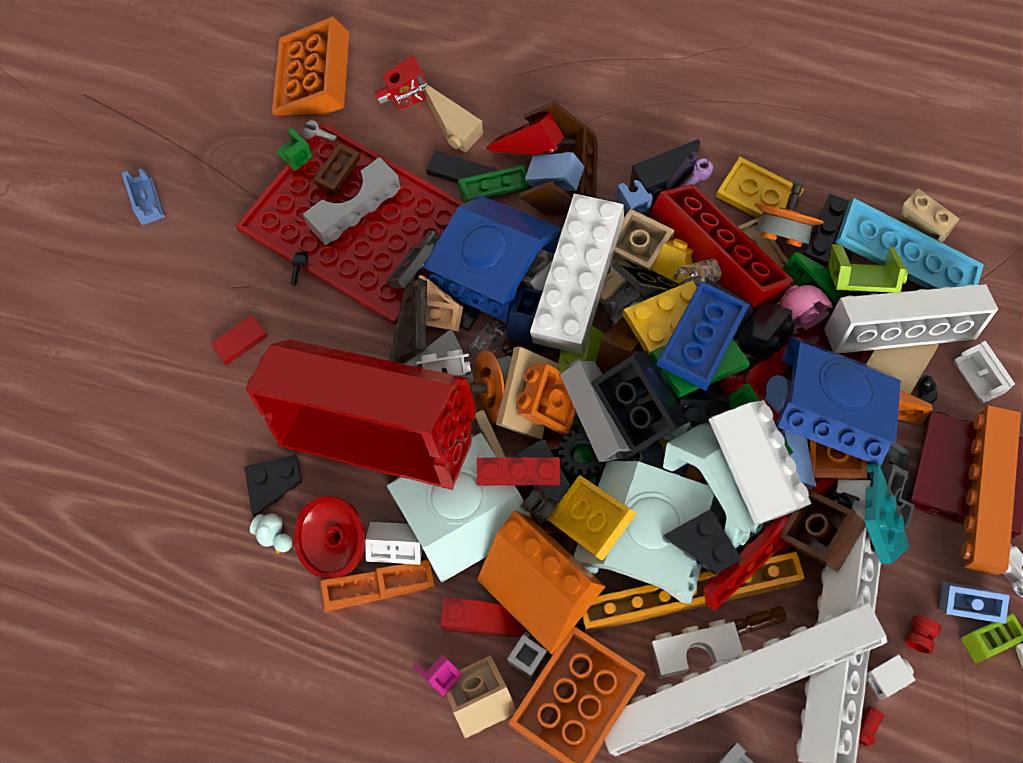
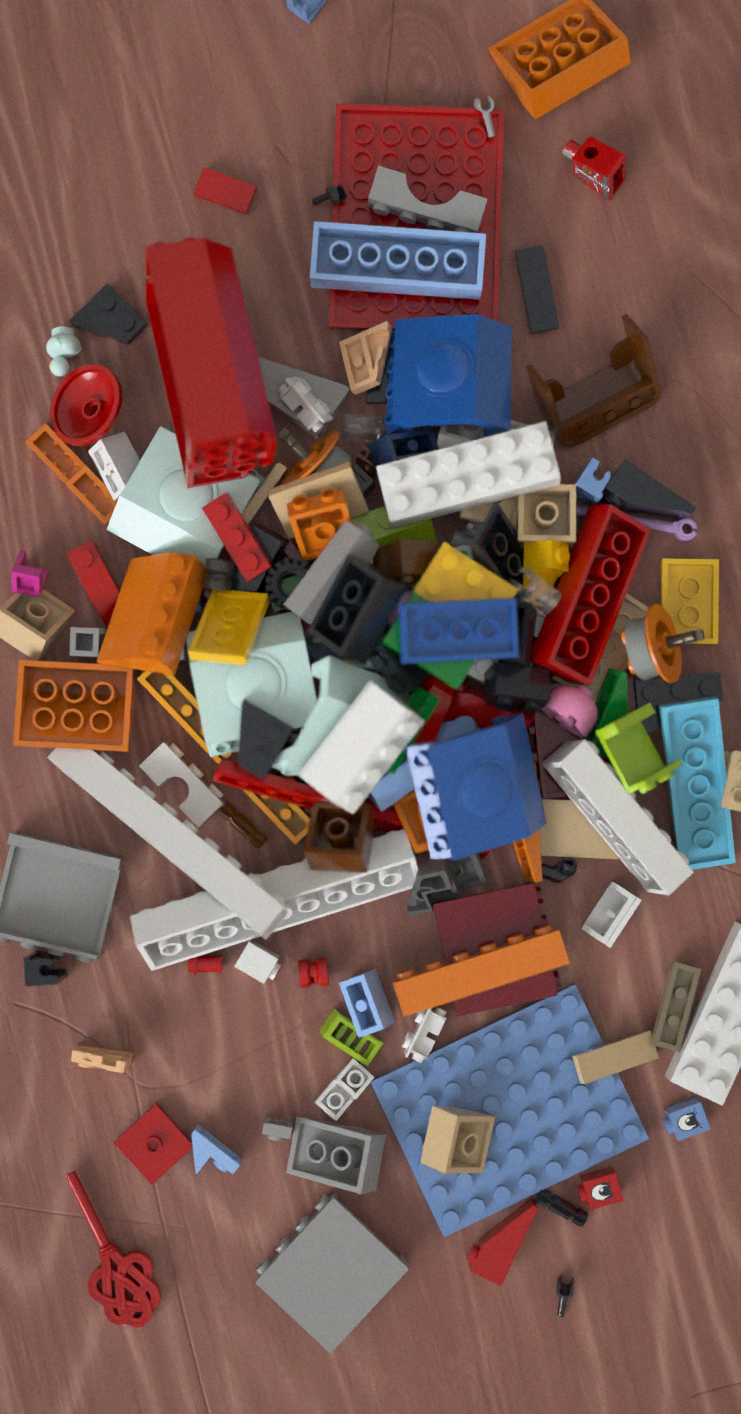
camera: 60 degrees right, 20 degrees up
green panel [277,127,313,171] -> none
reddish brown plate [313,143,361,194] -> none
dark grey hinge [387,231,440,289] -> none
clear smoke wing [389,278,427,364] -> none
tan slope [425,85,483,153] -> none
green tile [457,164,531,203] -> none
red slope [486,113,564,156] -> none
light blue brick [525,152,584,192] -> none
black hand [826,488,860,511] -> none
teal wing [864,463,910,564] -> none
none -> light blue brick [310,221,486,300]

